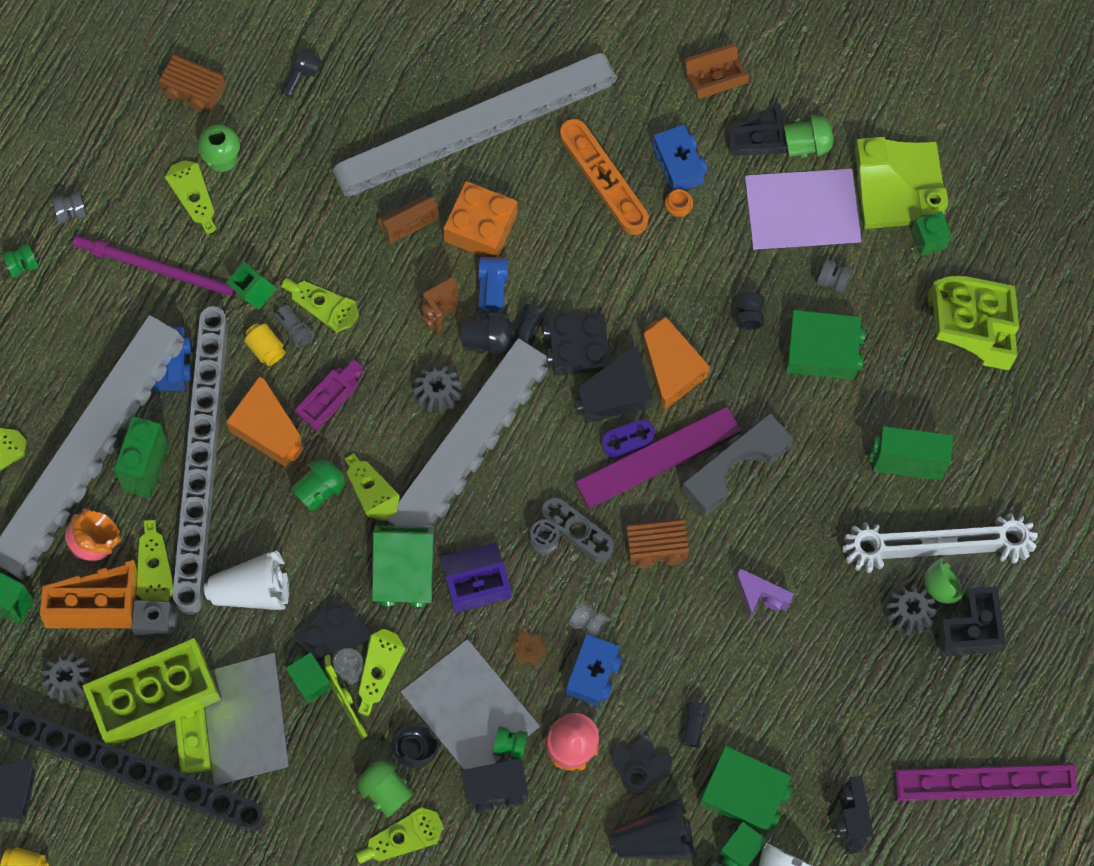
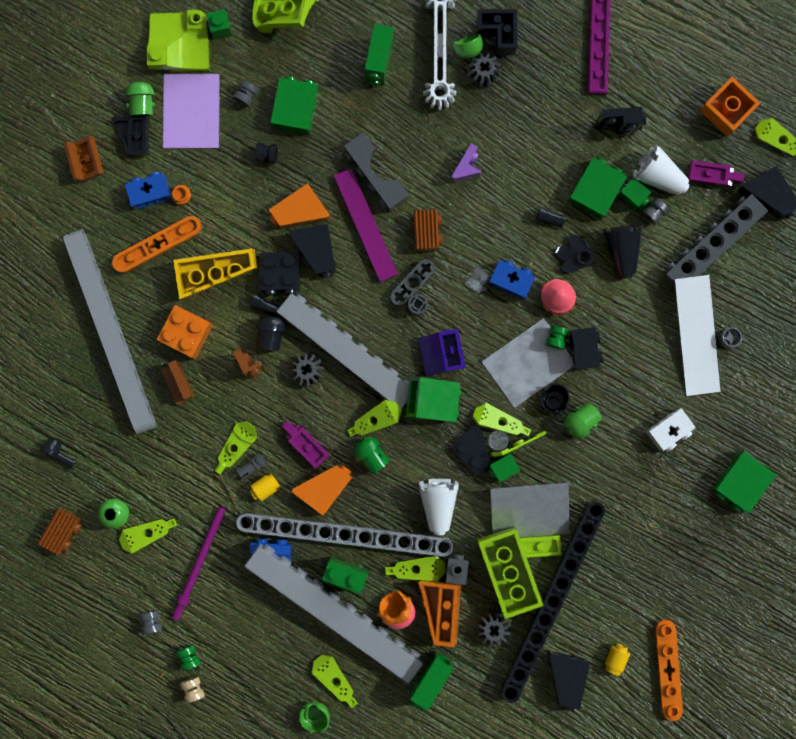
camera: 80 degrees left, 15 degrees up
green brick [226,261,277,310] -> none
lime piece [355,807,443,864] -> none
blue piece [479,256,508,313] -> none
clear orange plant [512,632,547,665] -> none
dark purple beam [602,420,655,459] -> none
none -> yellow wedge [173,249,257,299]

